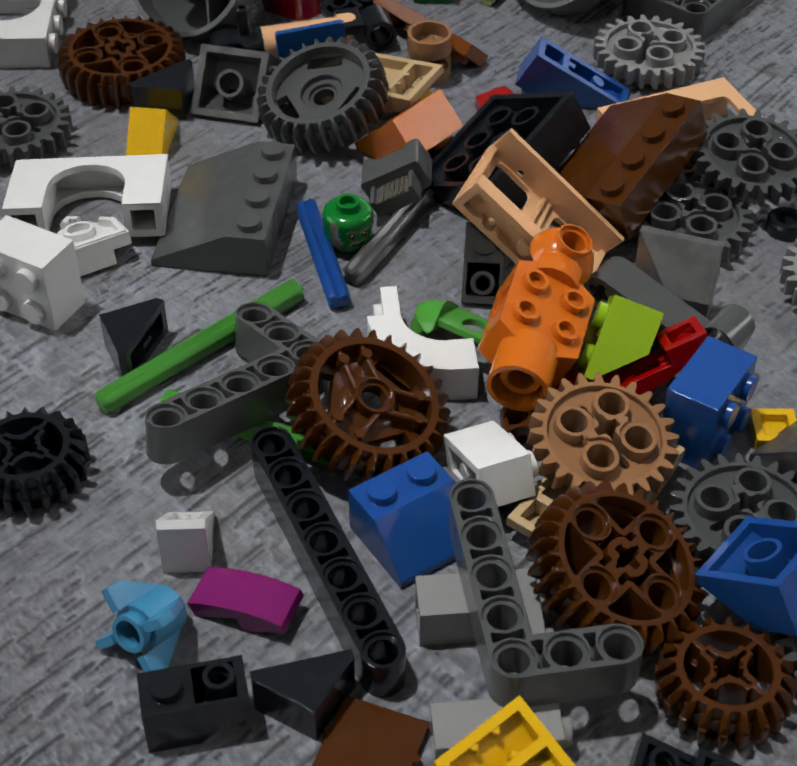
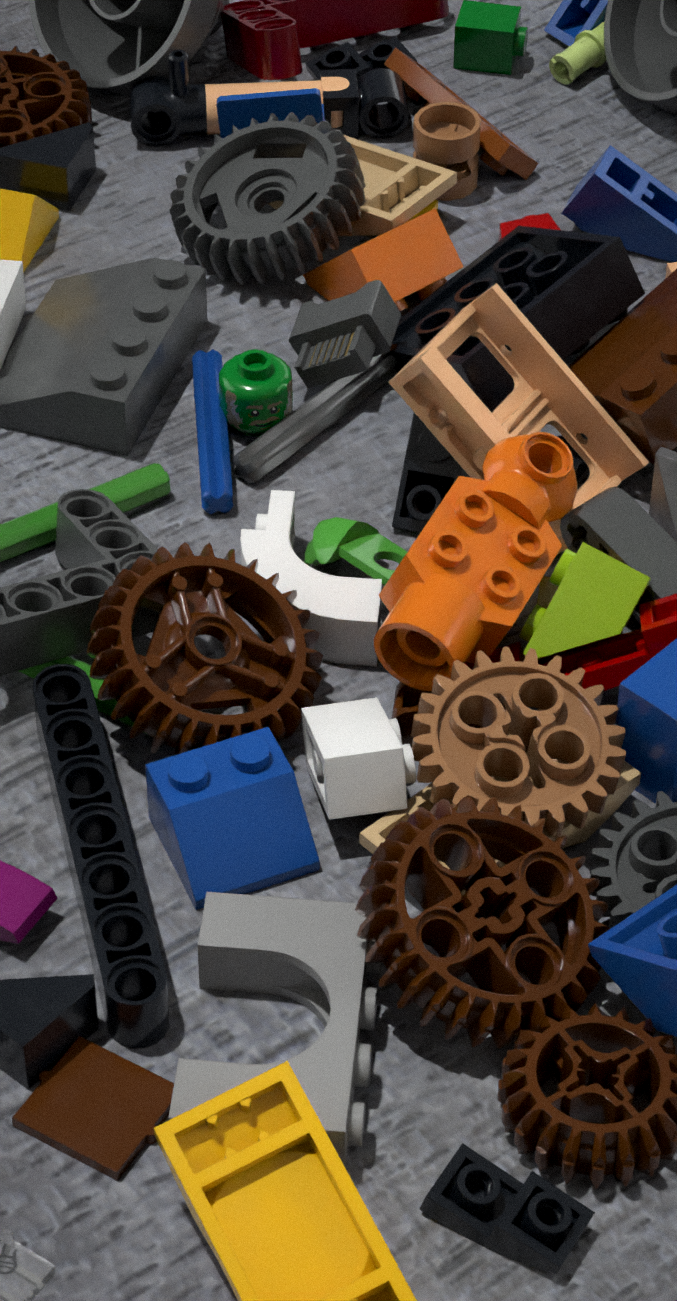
camera: 10 degrees right, 0 degrees up
flat silver slope [190,44,279,124] -> none
dark grey beam [449,479,644,707] -> none

